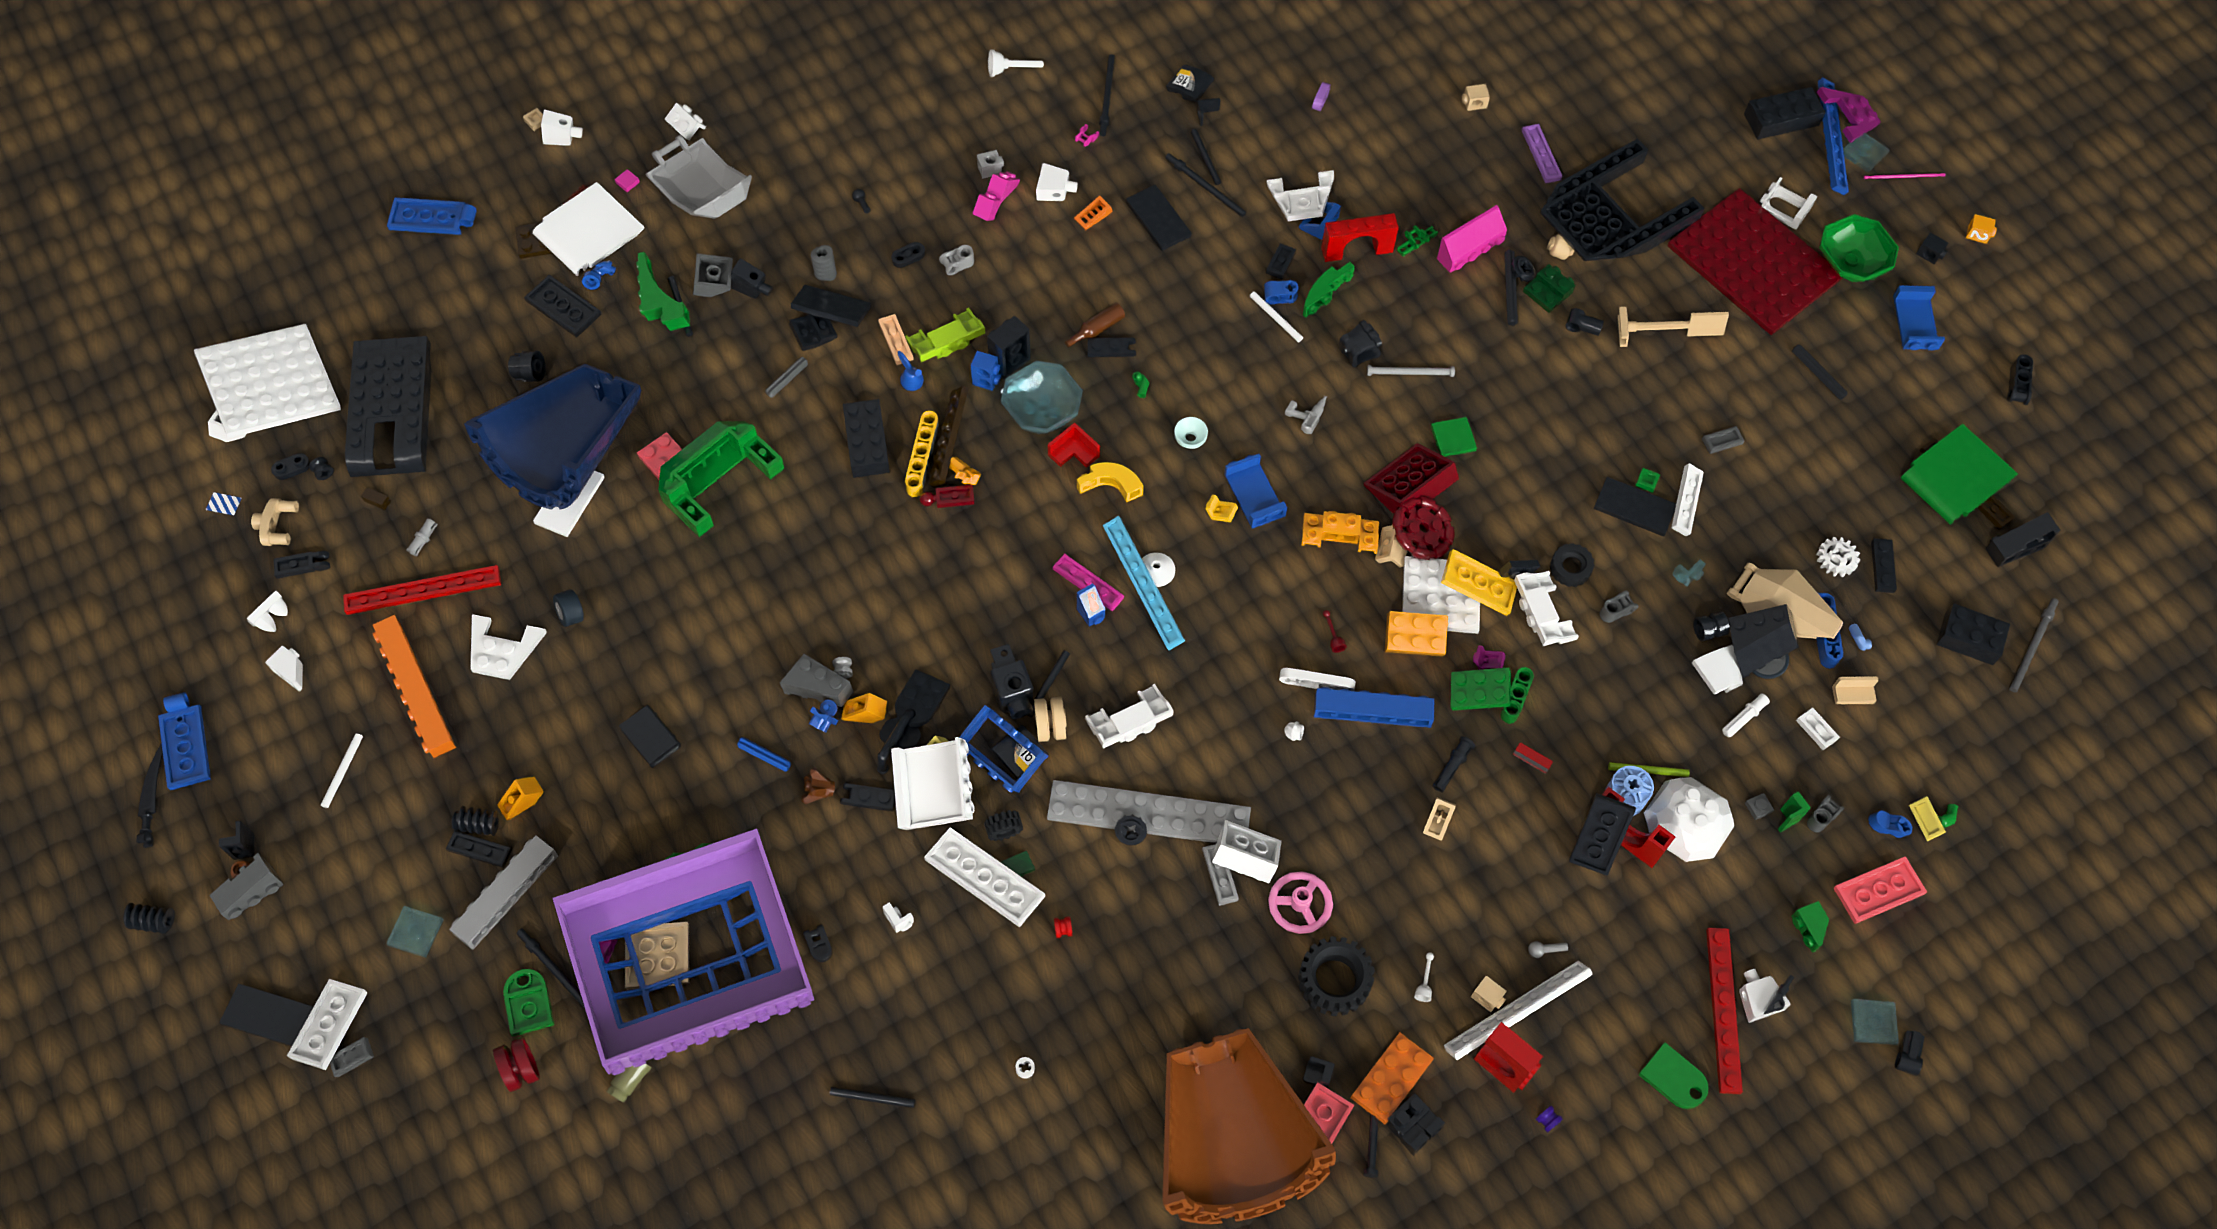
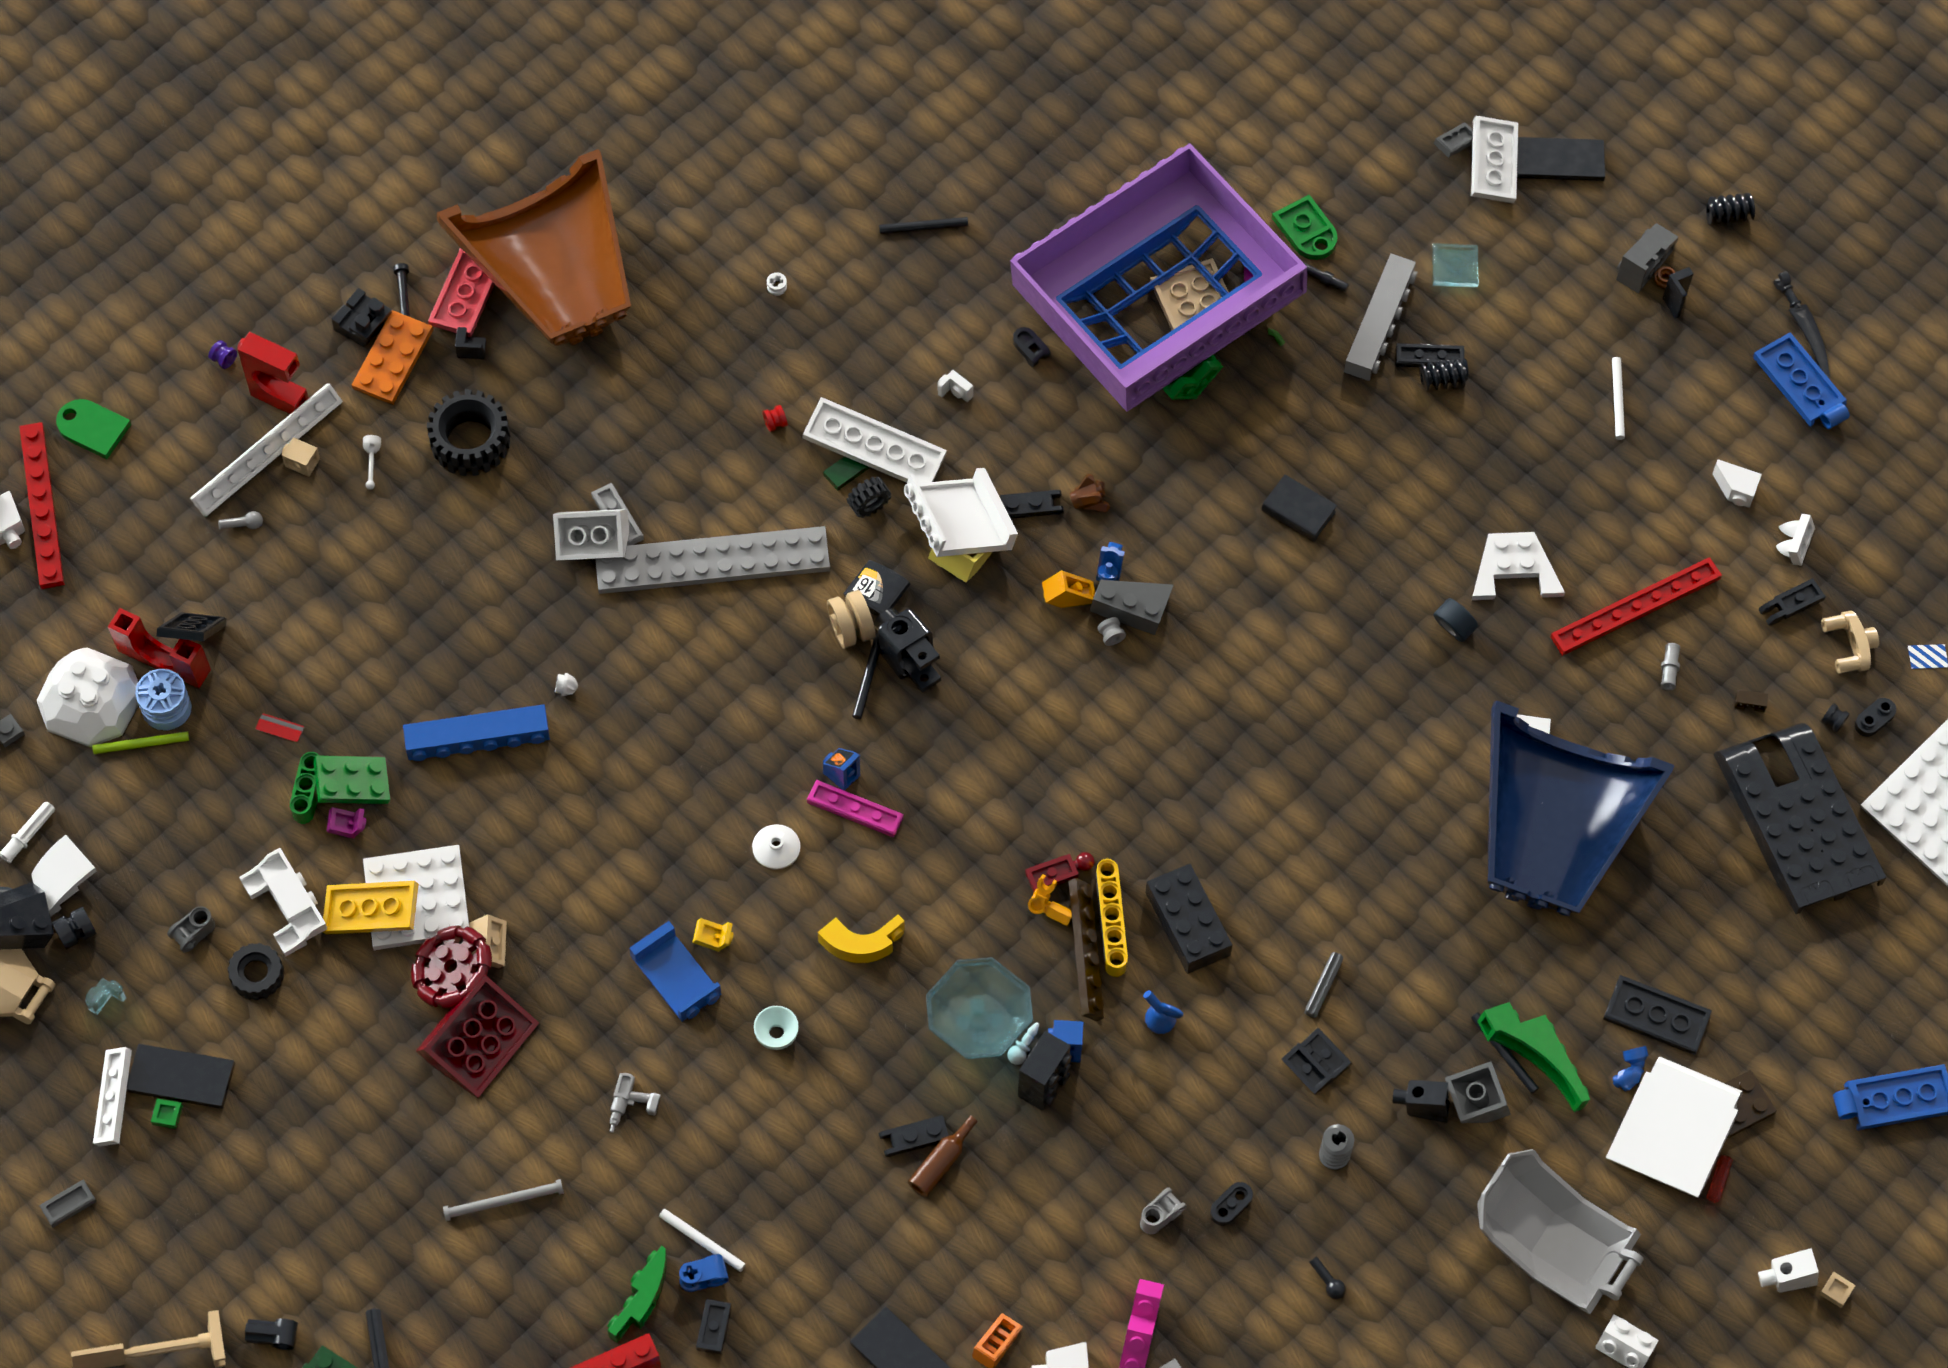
camera: 165 degrees right, 0 degrees up
orange brick [372,615,456,758] -> none
dark red wheel [493,1036,540,1092] -> none
light orange slope [497,777,544,820] -> none
black piece [508,351,546,382] -> none
dark pink tile [614,169,640,192] -> none
coral plate [637,432,682,480] -> none
green wedge [658,421,784,537] -> none
blue axle [737,737,791,772] -> none
black tile [791,285,871,327] -> none
black plate [877,669,950,774] -> none
light nougat plate [878,314,914,365] -> none
lime bracket [905,308,985,362] -> none
blue window [959,705,1049,793] -> none
red panel [1048,422,1100,468] -> none
white bracket [1085,684,1174,748] -> none
medium azure tile [1103,516,1185,650] -> none
black gear [1115,814,1147,845] -> none
green arm [1132,371,1149,398] -> none
bright pink piece [1268,871,1333,934] -> none
white beam [1279,668,1356,691] -> none
light orange bracket [1301,511,1379,554] -> none
dark red hinge [1323,610,1347,653] -> none
black piece [1339,320,1382,367] -> none
light orange brick [1385,611,1448,656] -> none
tan slope [1423,797,1456,841] -> none
green tile [1431,417,1477,457] -> none
black pin [1432,736,1476,793] -> none
black plate [1499,560,1540,578] -> none

